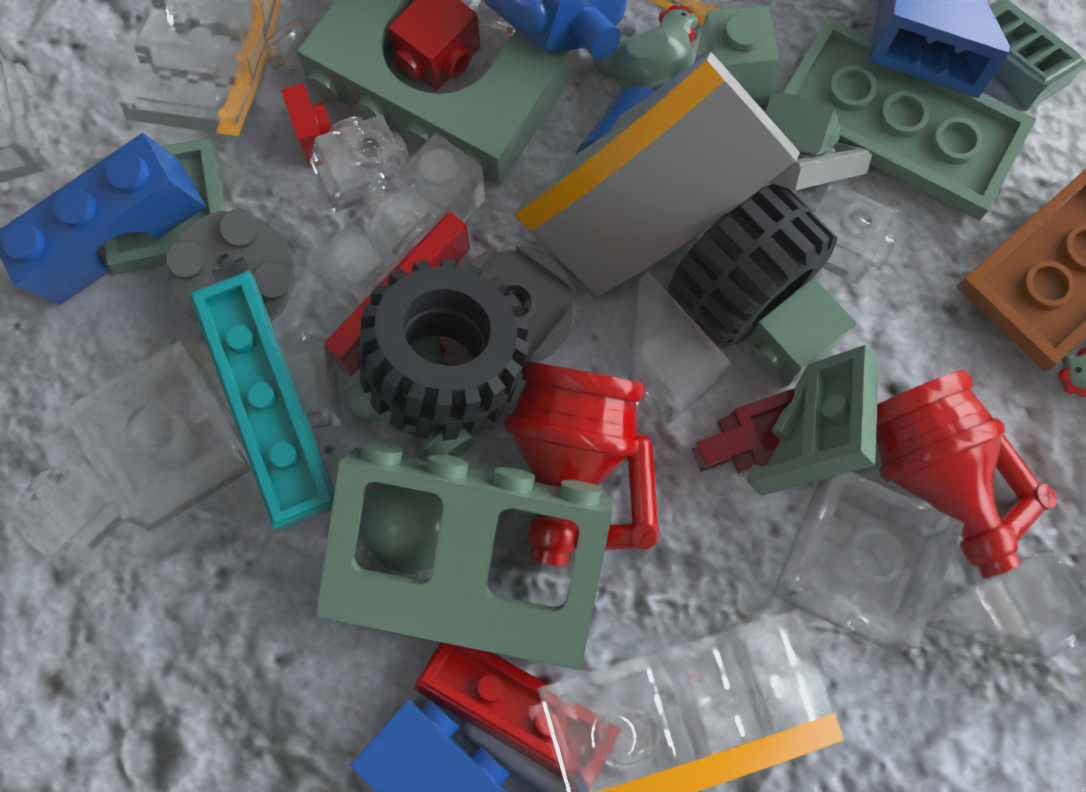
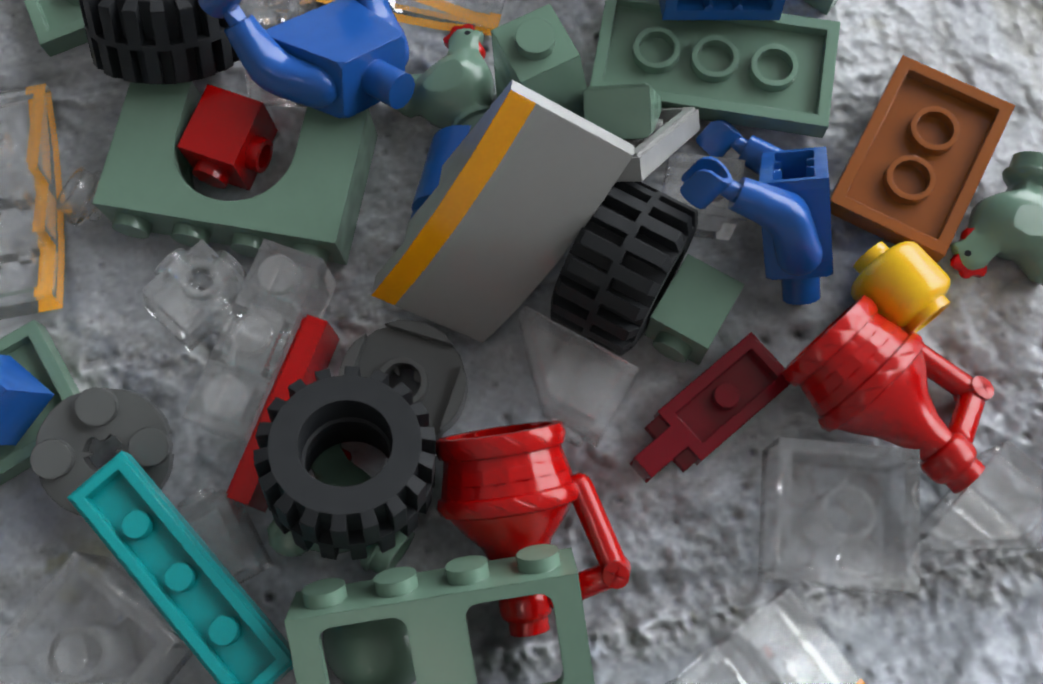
camera: 15 degrees left, 0 degrees up
red plate [281,83,335,168] -> none
sand green wing [747,345,878,496] -> none
none -> blue torso [680,120,833,305]
none -> yellow head [851,241,951,333]

